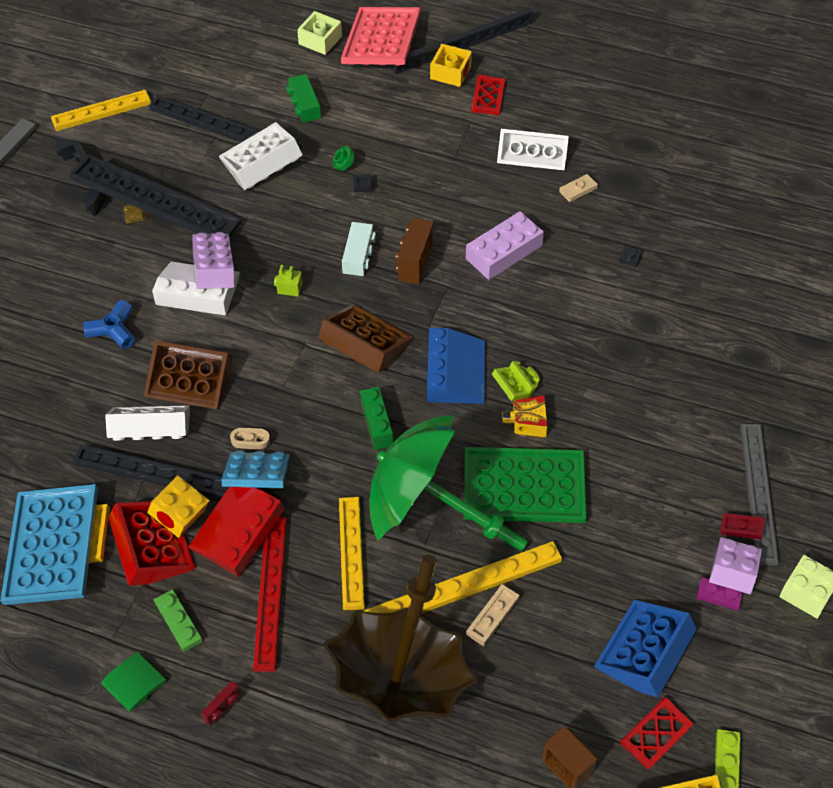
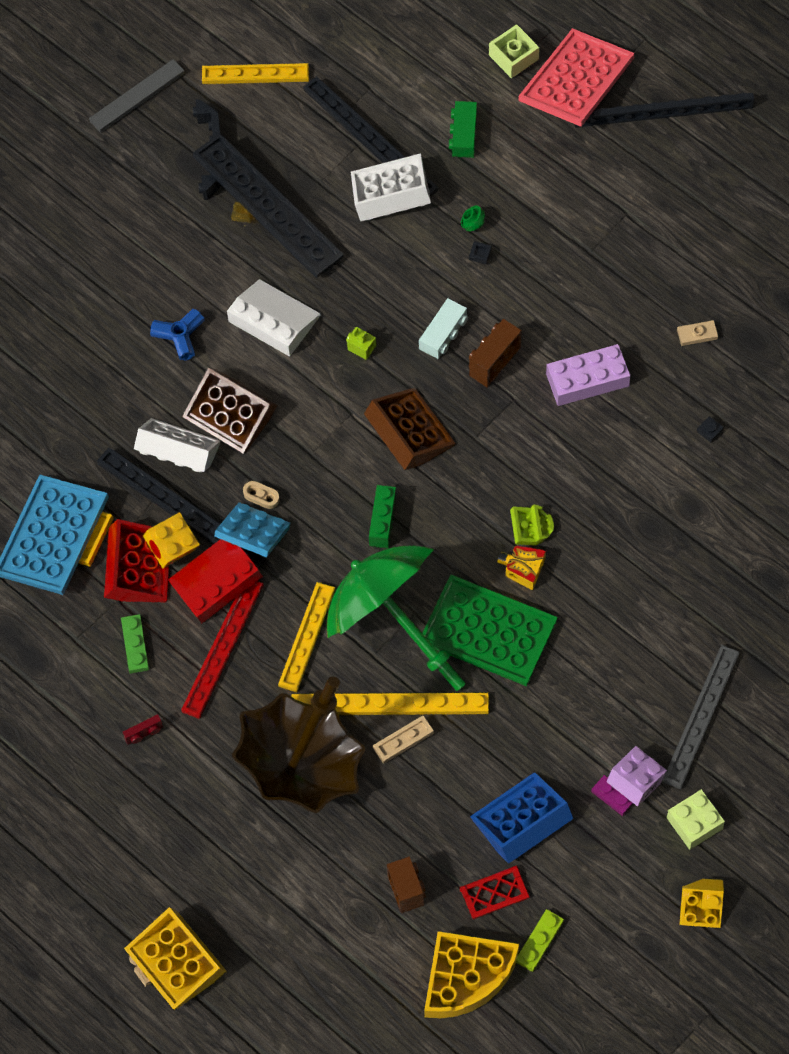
camera: 25 degrees right, 10 degrees up
green slope [101,652,166,712] -> none
lavender brick [192,232,234,289] -> none
blue slope [427,328,485,404] -> none
yellow brick [430,44,472,87] -> none
red window [471,75,505,115] -> none
white slope [497,129,569,170] -> none
dark red plate [720,513,766,540] -> none

